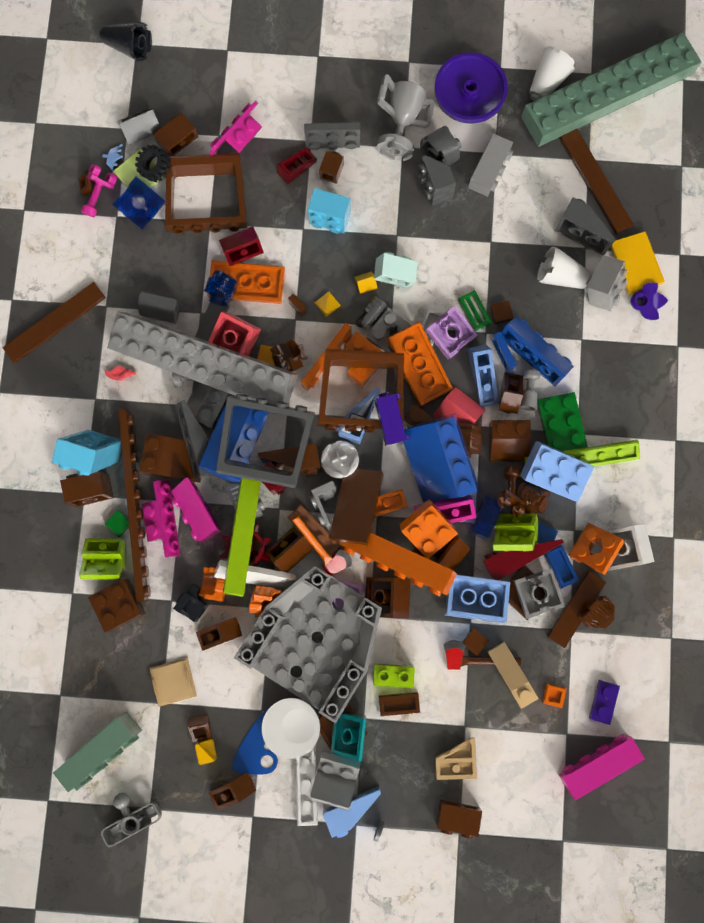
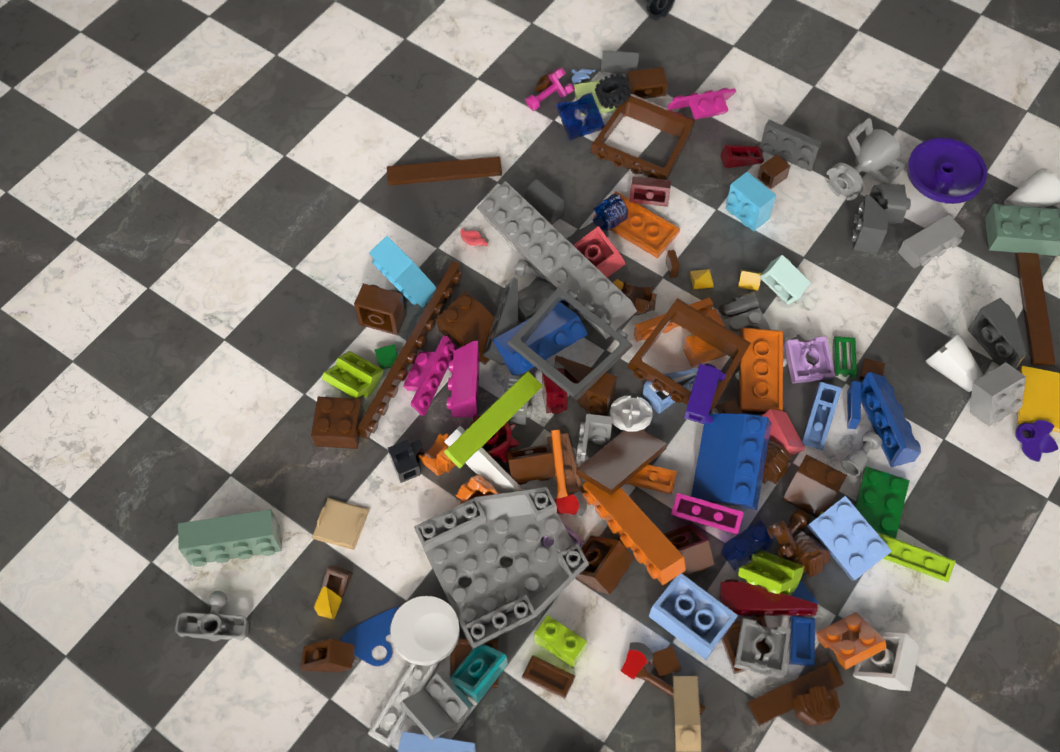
camera: 30 degrees right, 20 degrees down
reddish brown slope [196,617,243,651] -> none
orange brick [399,499,458,559] -> none
reddish brown slope [499,372,523,414] -> none

